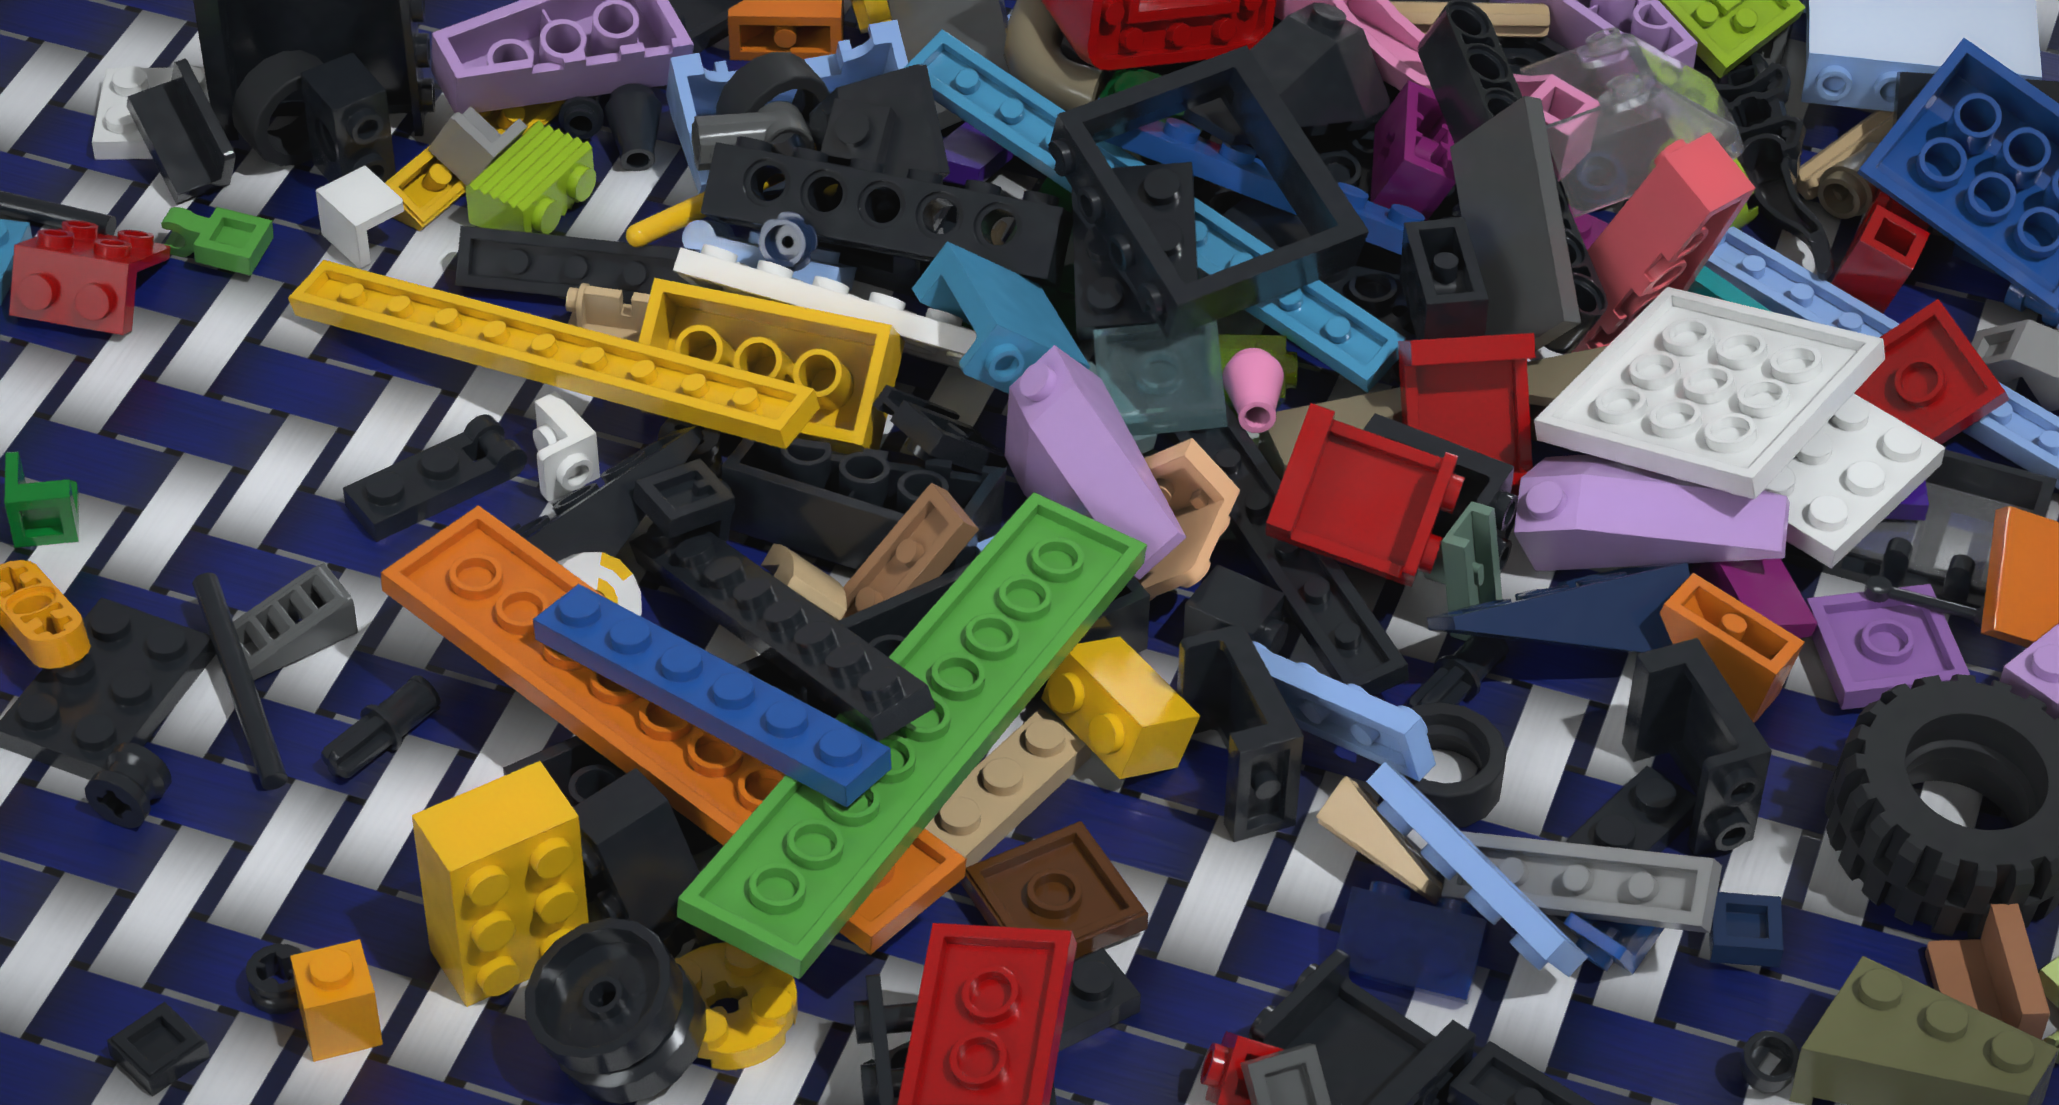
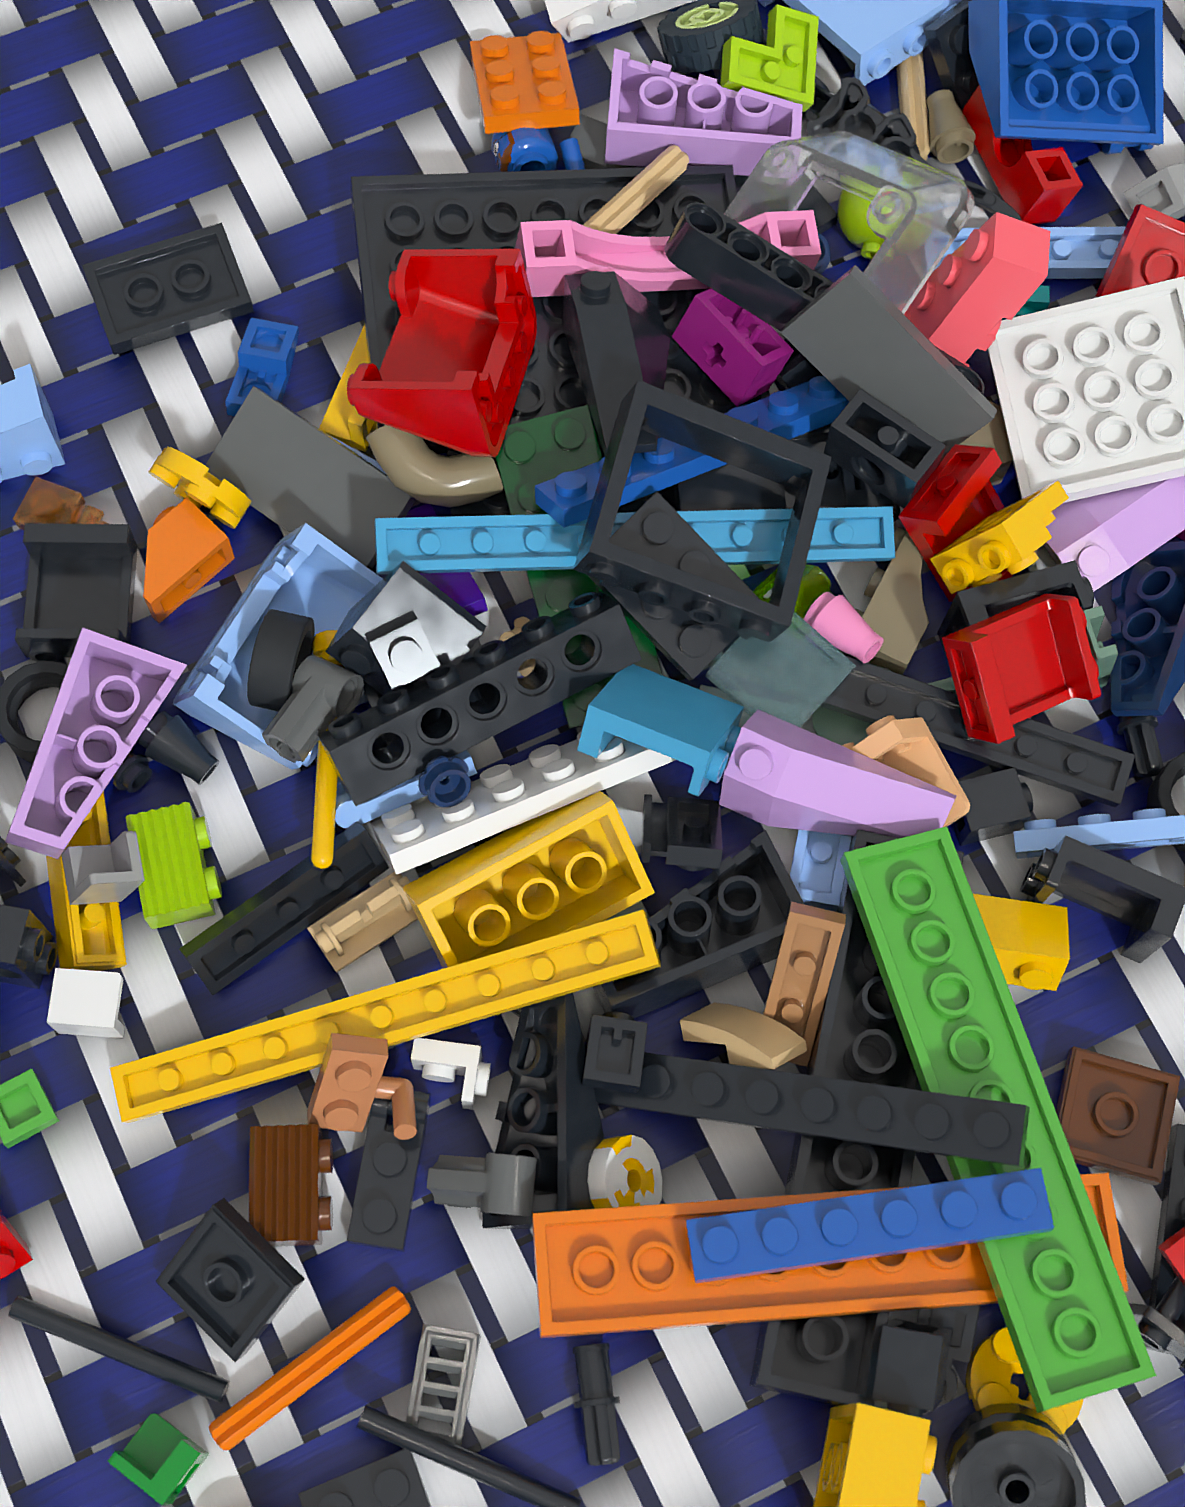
camera: 50 degrees left, 25 degrees up
none -> black bar [8,1295,230,1403]
none -> black plate [155,1198,305,1362]
none -> orange axle [208,1286,411,1451]
none -> reddish brown brick [249,1124,333,1247]
none -> nougat plate [307,1033,417,1140]
none -> dark grey piece [427,1153,537,1217]
none -> yellow plate [930,480,1069,594]

